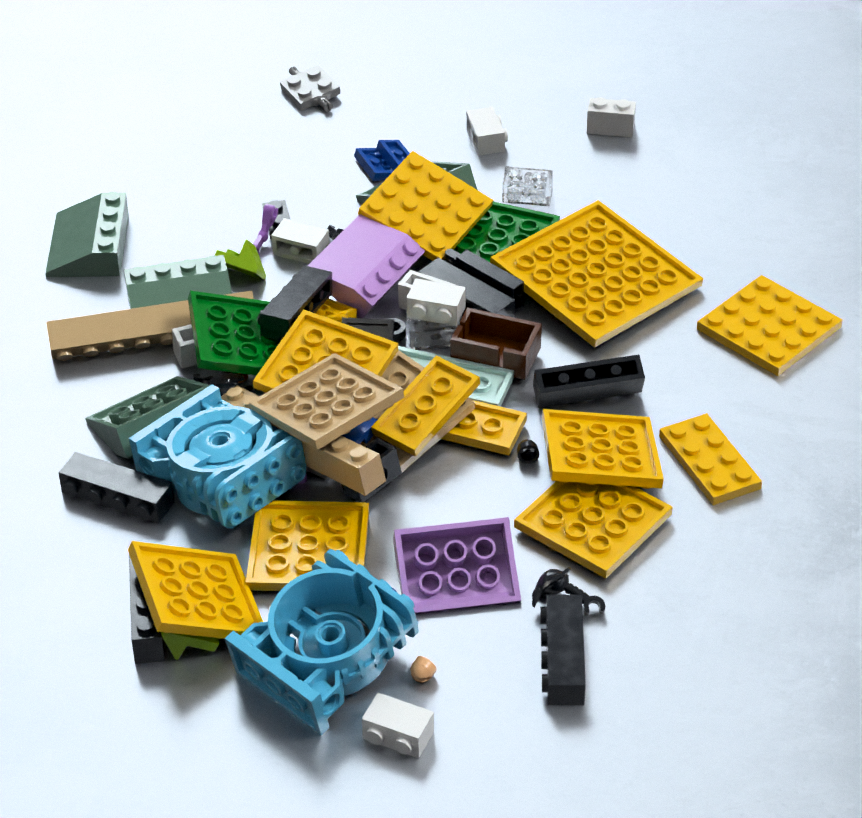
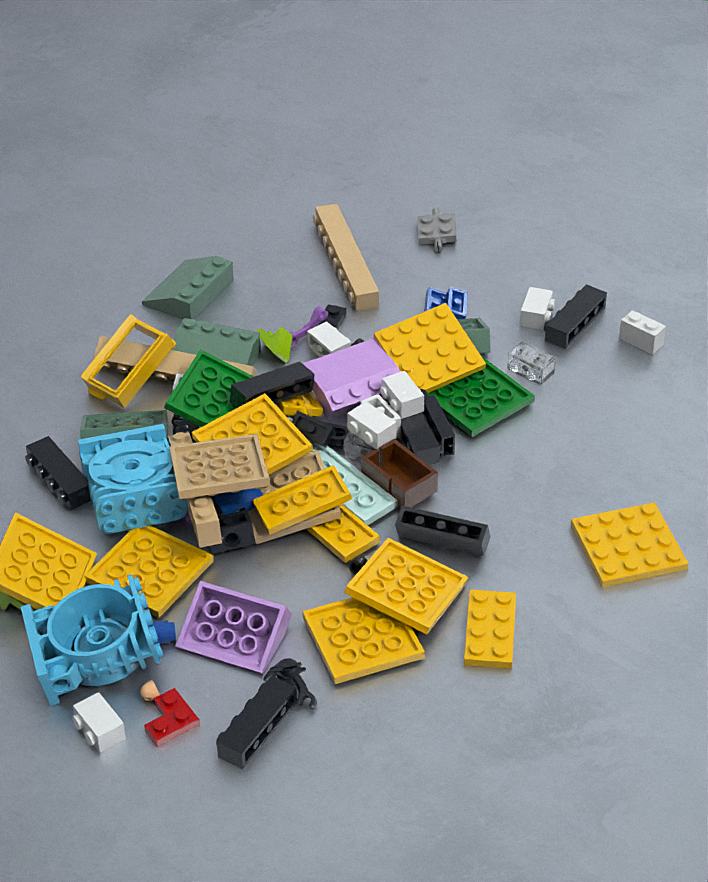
camera: 30 degrees right, 0 degrees up
yellow plate [490,200,704,348] -> none
none -> yellow piece [80,314,176,408]
none -> red plate [144,688,200,747]
none -> tan brick [313,203,379,311]
none -> white brick [380,371,424,419]
none -> black brick [544,284,607,349]

